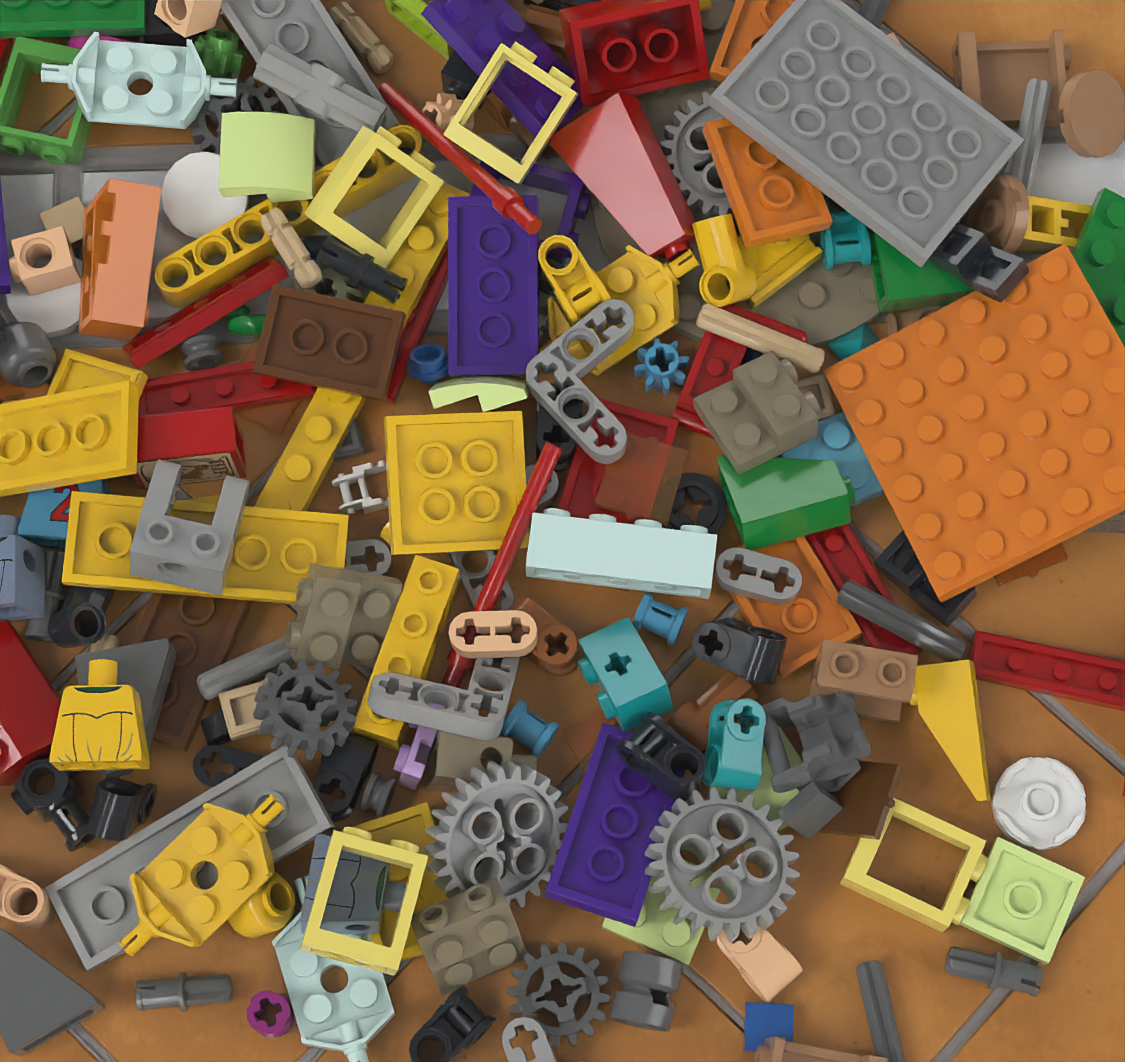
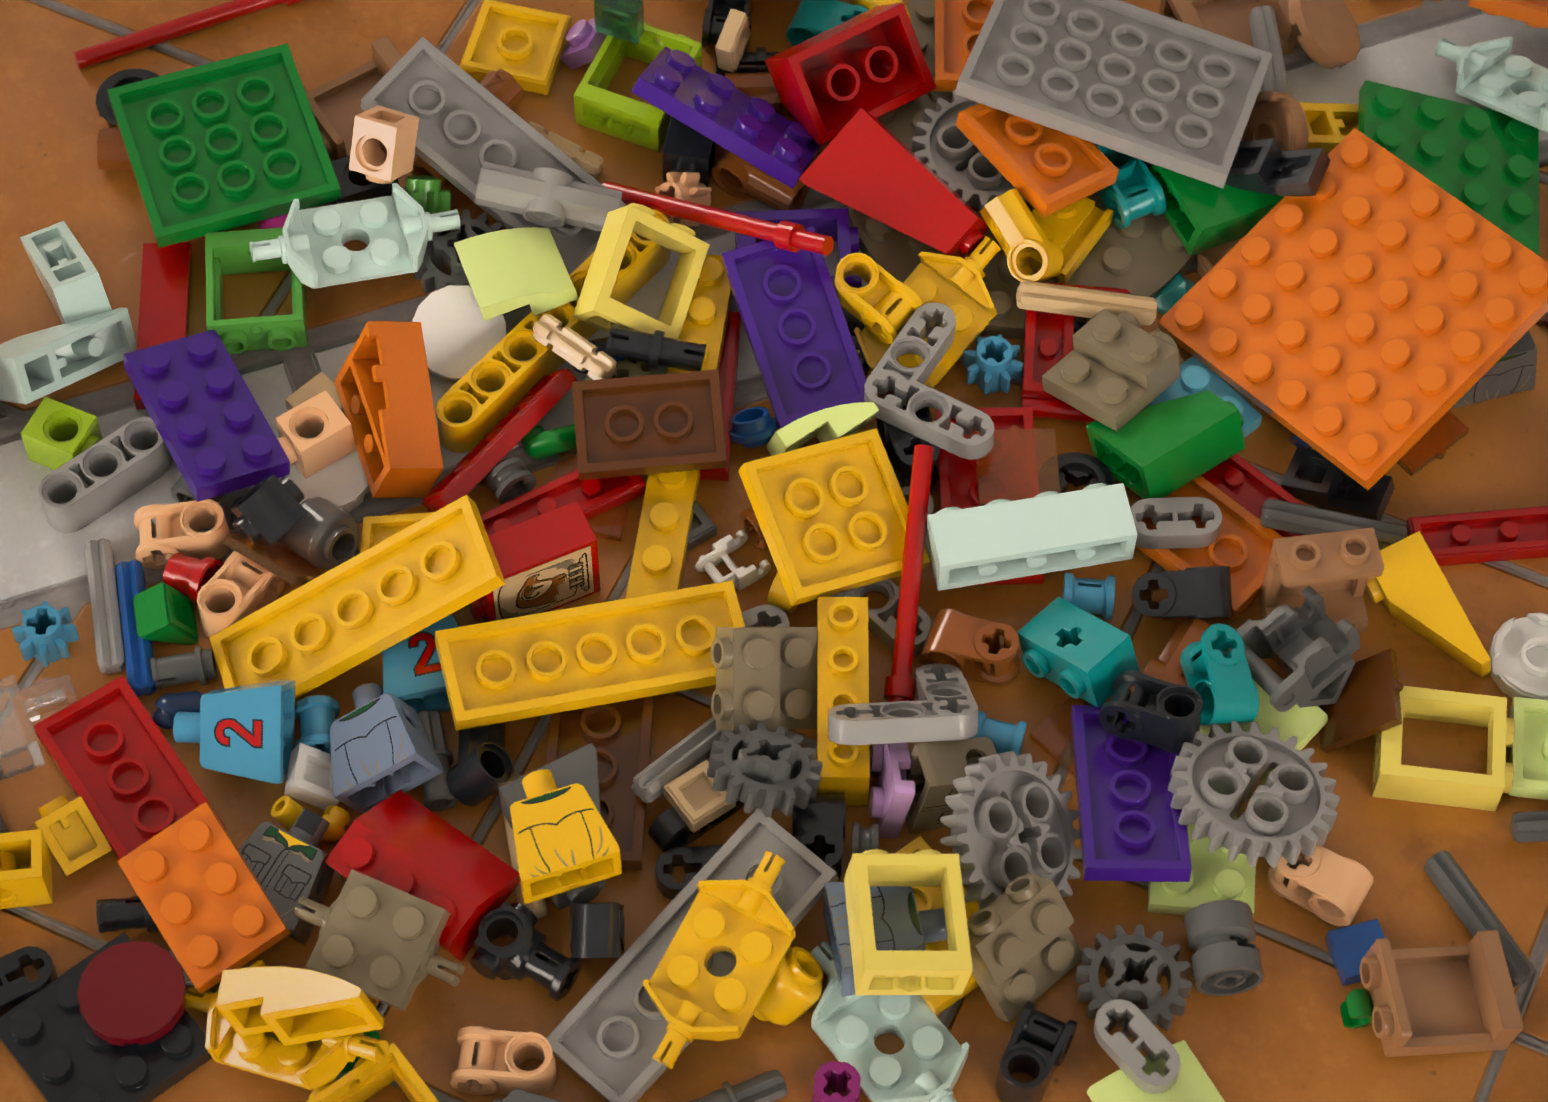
camera: 20 degrees left, 15 degrees down
light grey brick [130,459,250,596] -> none
light yellow window [443,41,578,184] -> none
light nougat beam [449,610,538,658] -> none
dark grey tile [778,781,843,840] -> none

